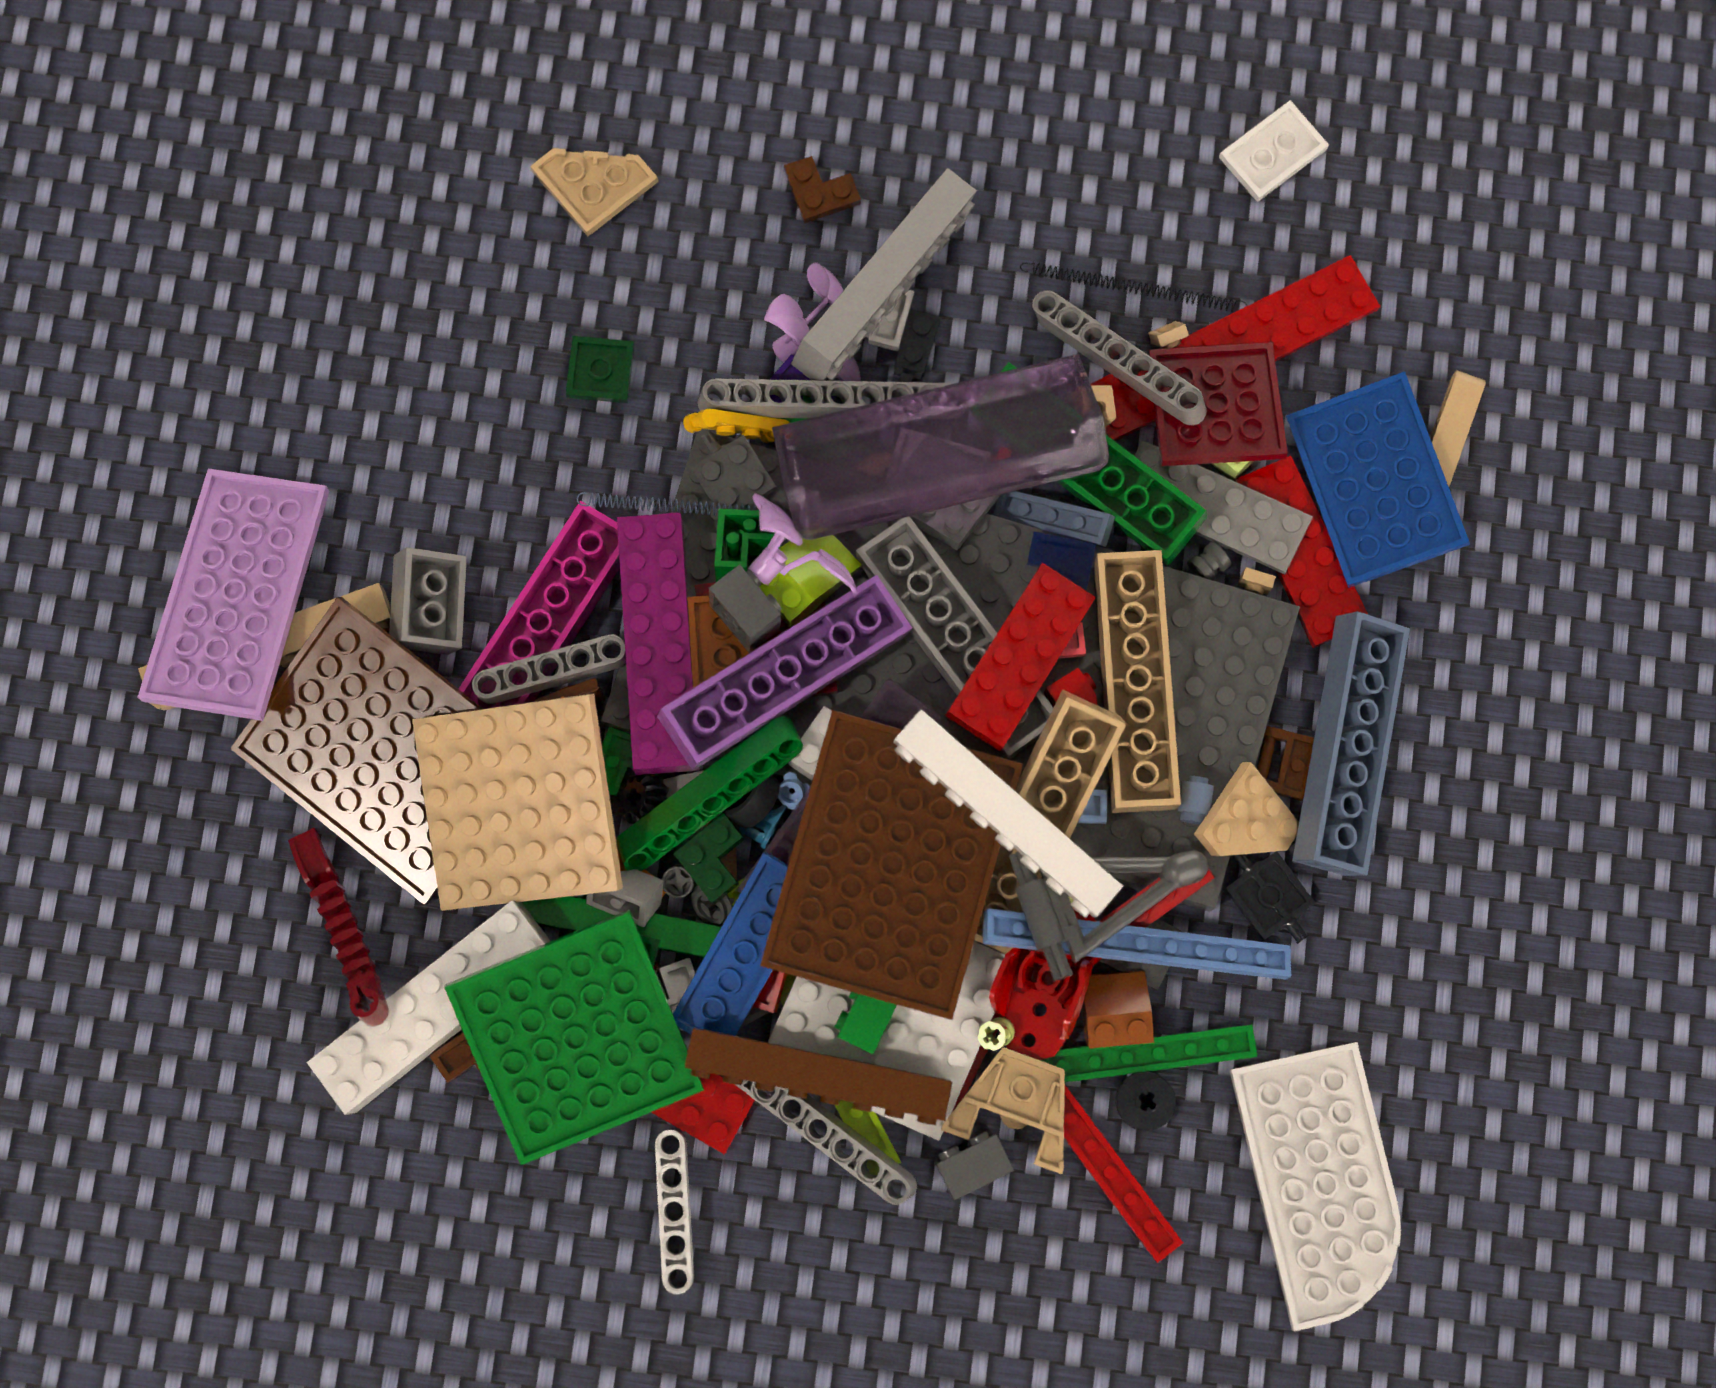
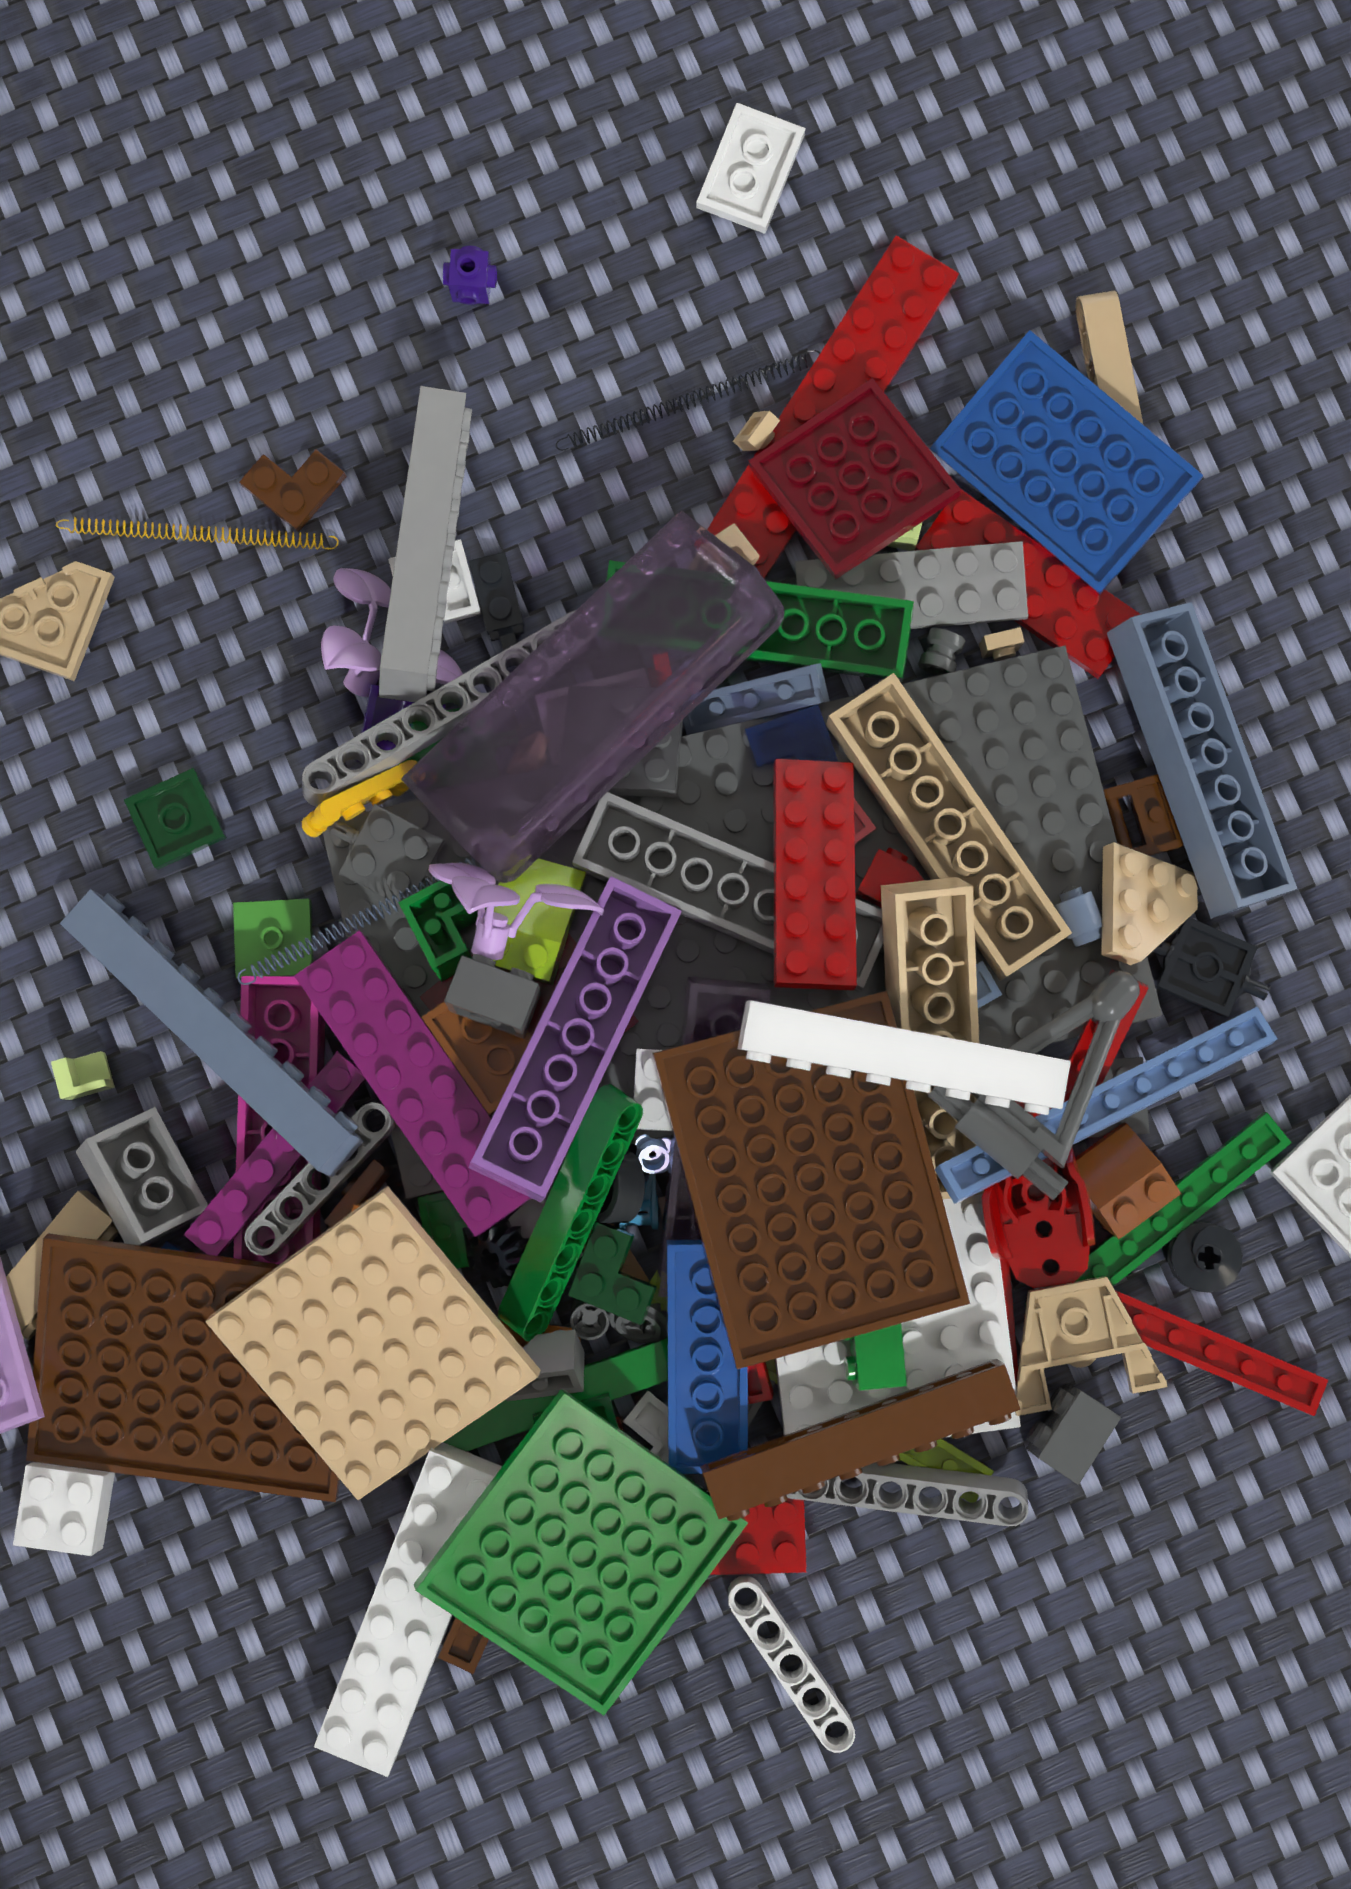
camera: 30 degrees left, 5 degrees up
dark red piece [288,827,389,1026] -> none
yellowish green bush [978,1017,1015,1051] -> none
light grey beam [1032,291,1207,425] -> none
none -> white brick [13,1462,115,1556]
none -> yellowish green panel [51,1051,115,1100]
none -> yellow piece [56,517,339,550]
none -> sand blue brick [60,889,364,1177]
none -> magenta plate [184,1052,366,1256]
none -> bright green plate [233,899,314,980]
none -> dark purple brick [443,246,497,305]

